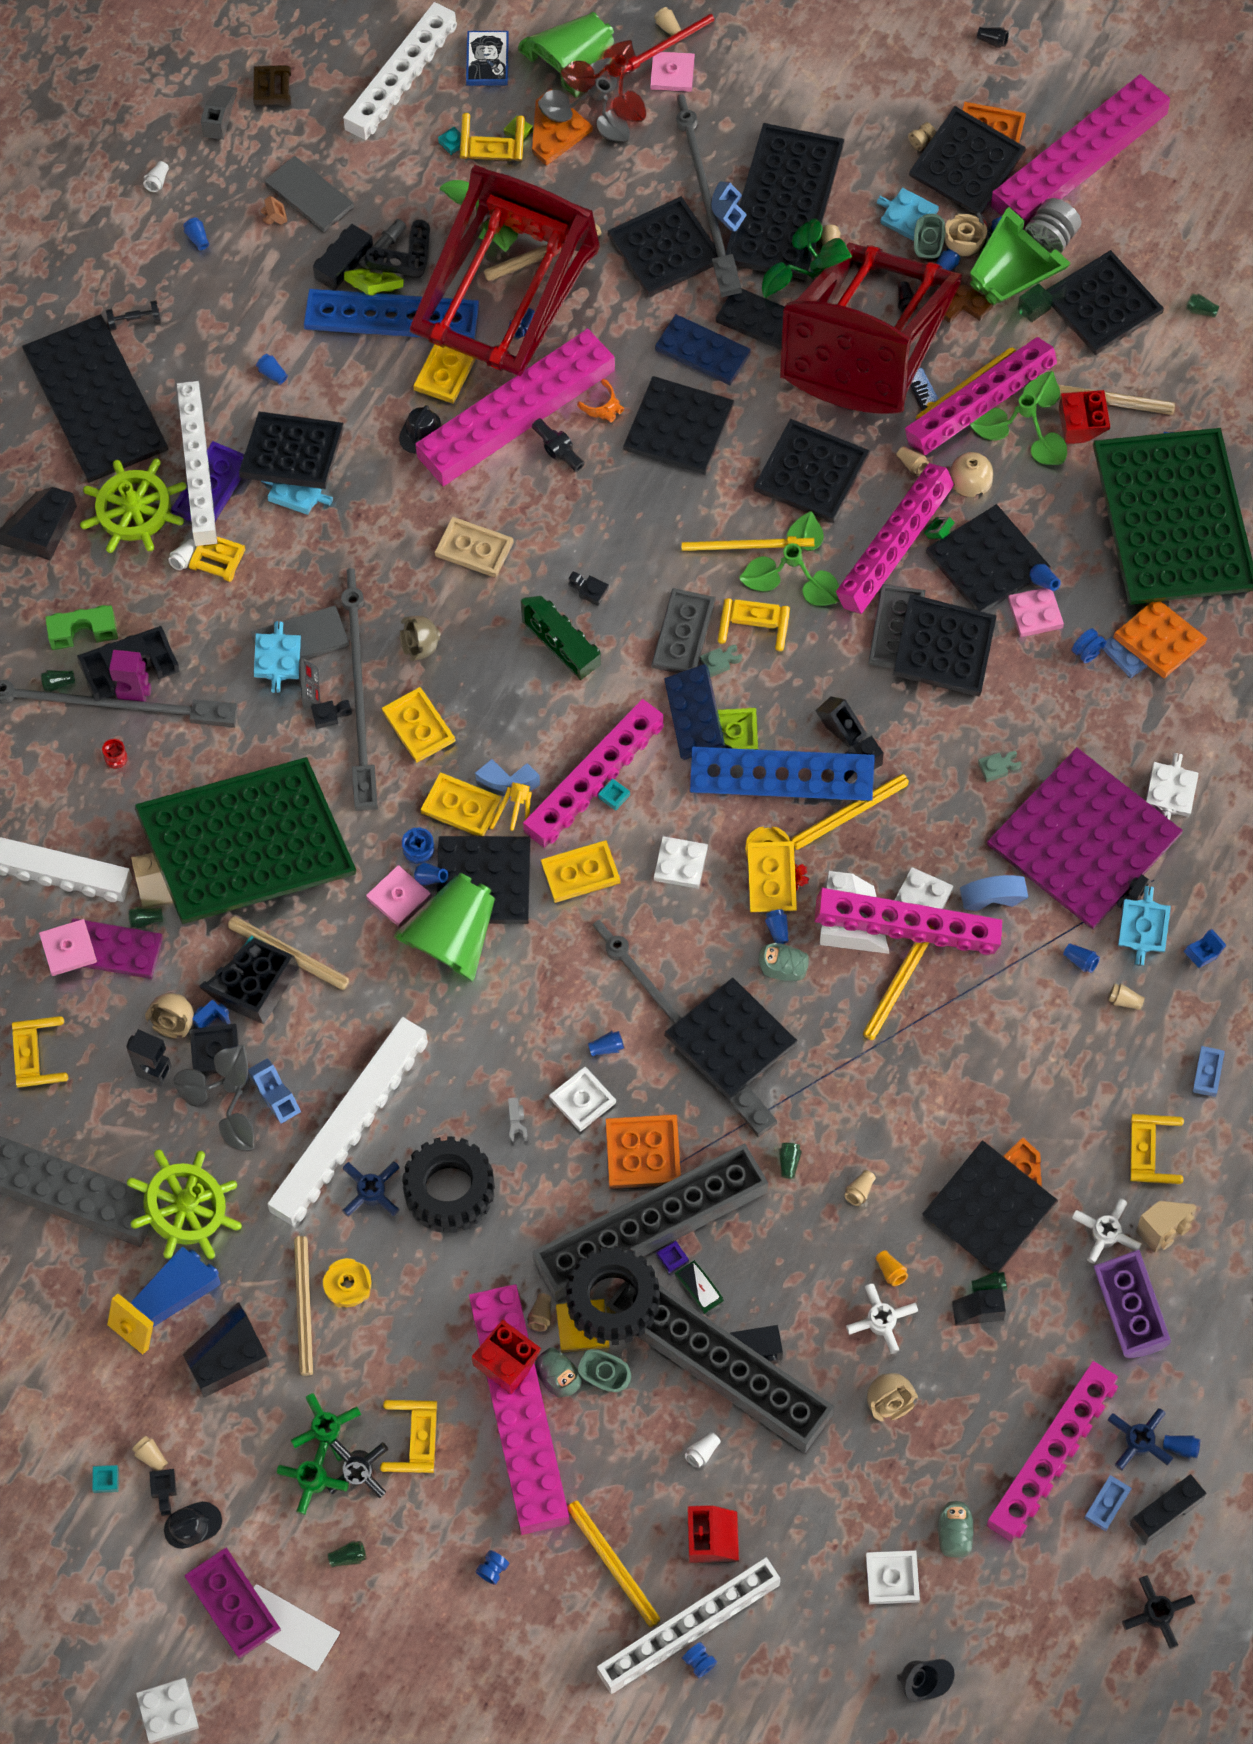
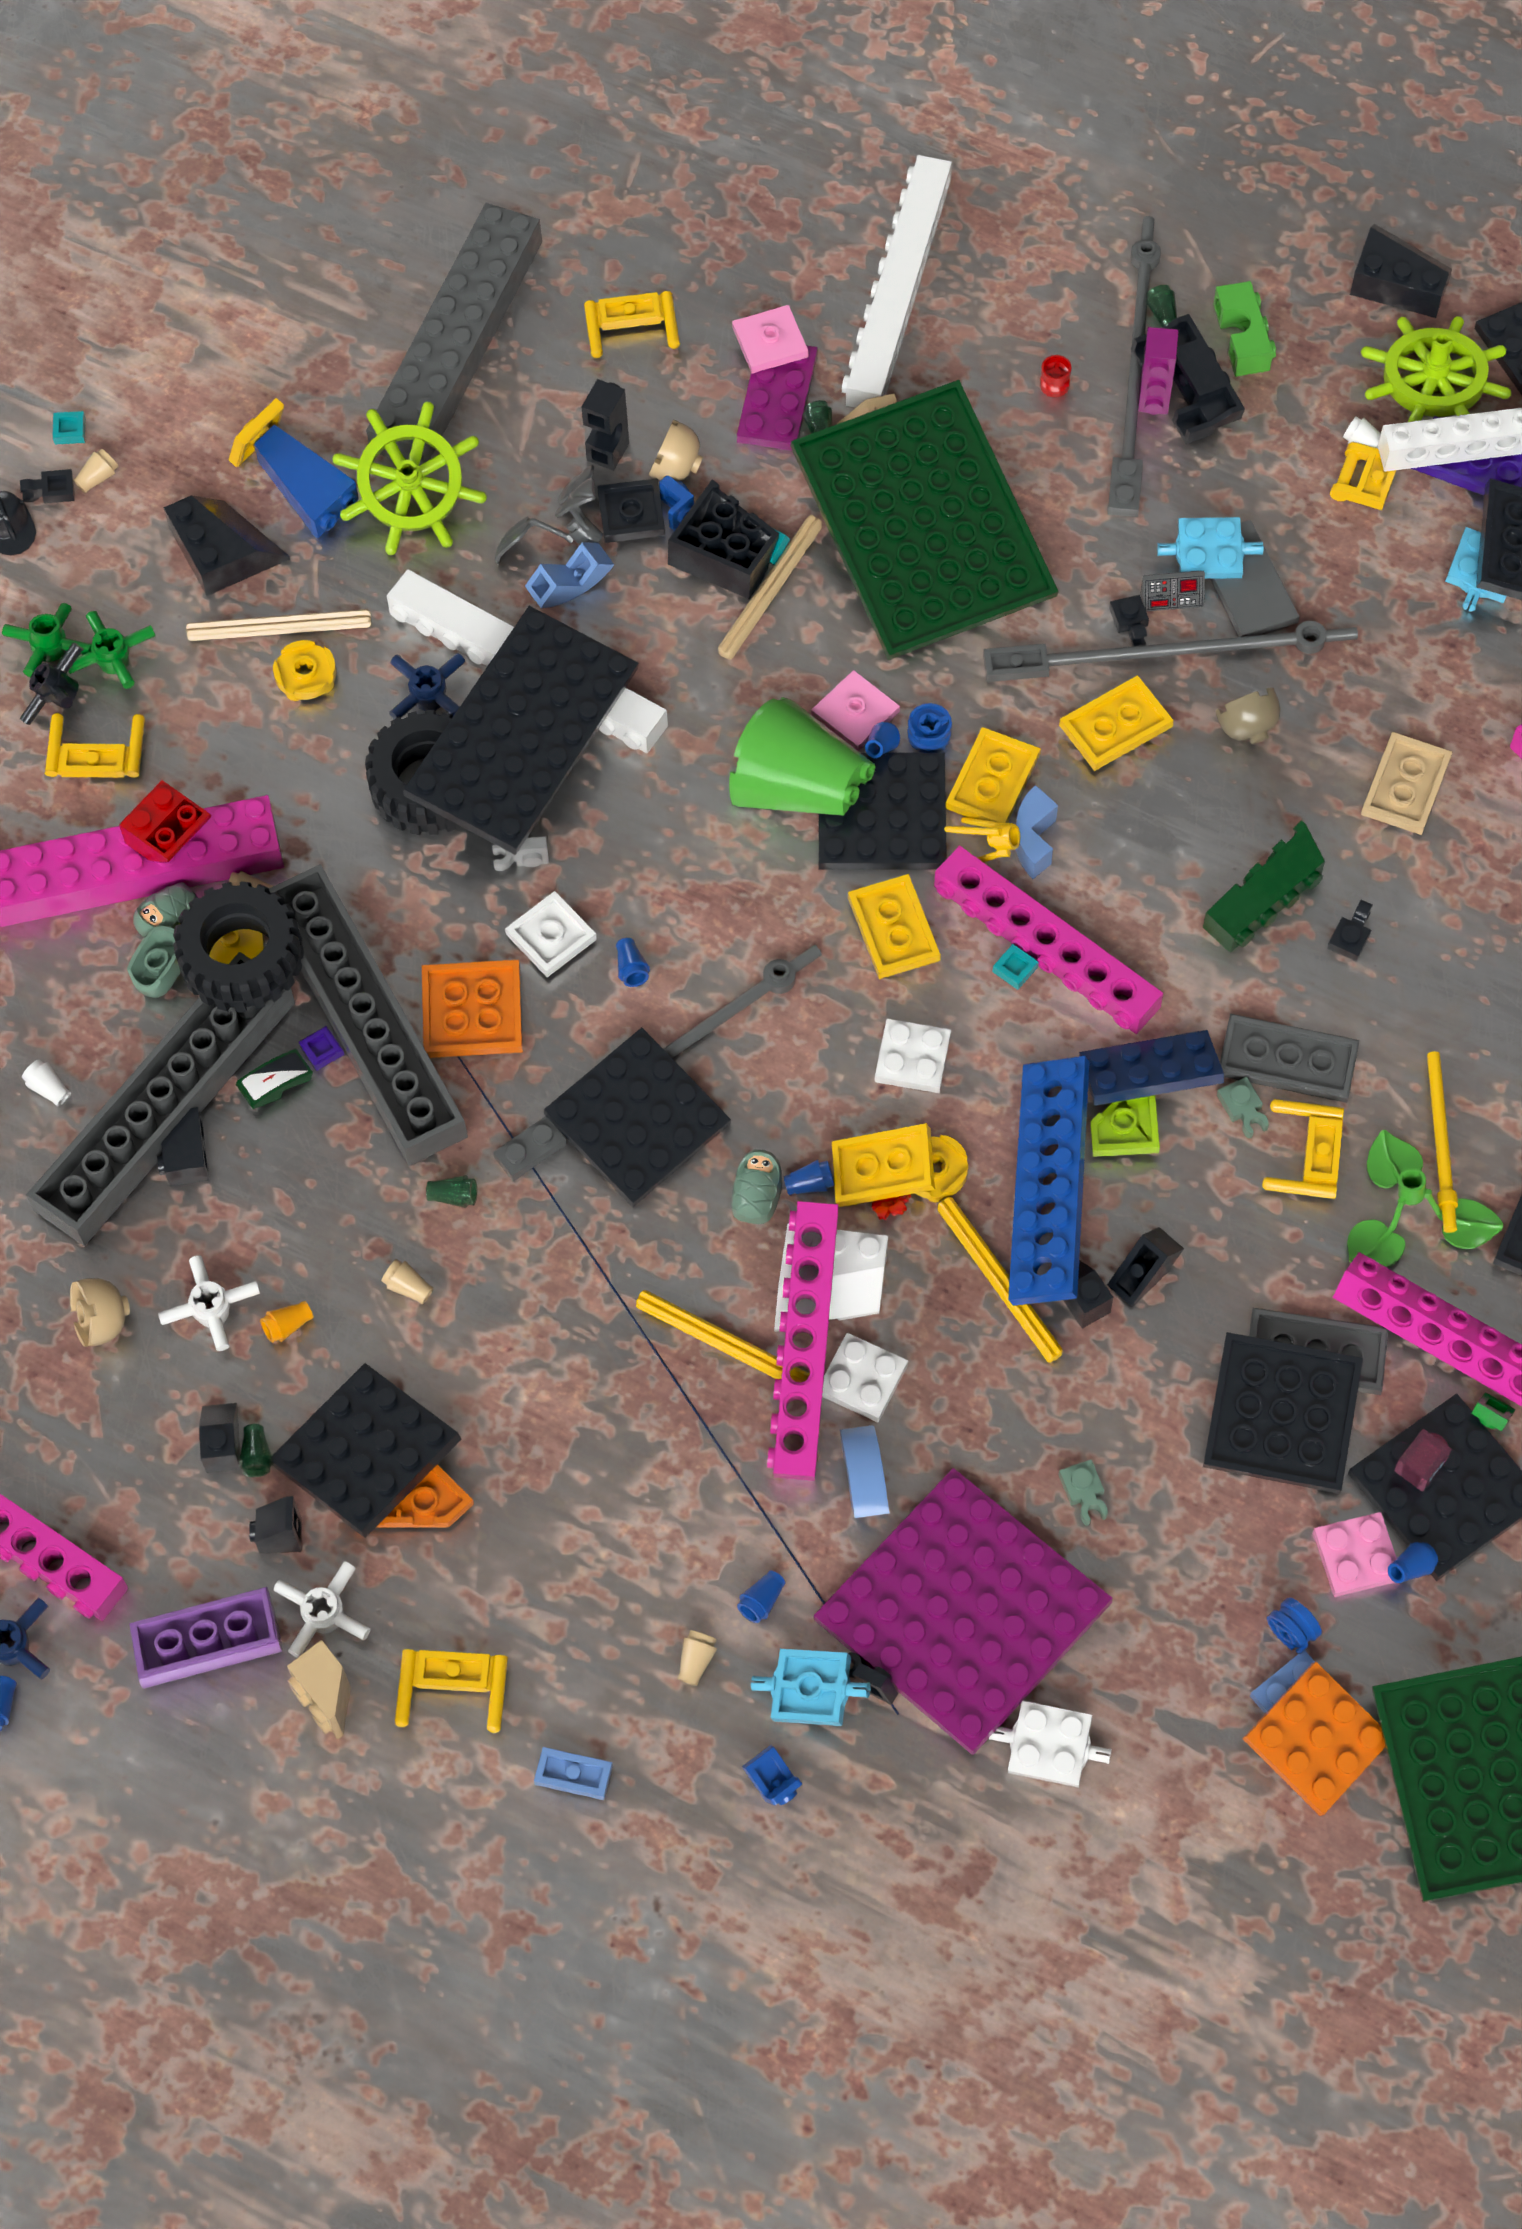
camera: 90 degrees right, 0 degrees up
none -> black slope [249,1496,302,1553]
none -> black plate [403,606,639,855]
none -> clear pink brick [1394,1429,1452,1492]

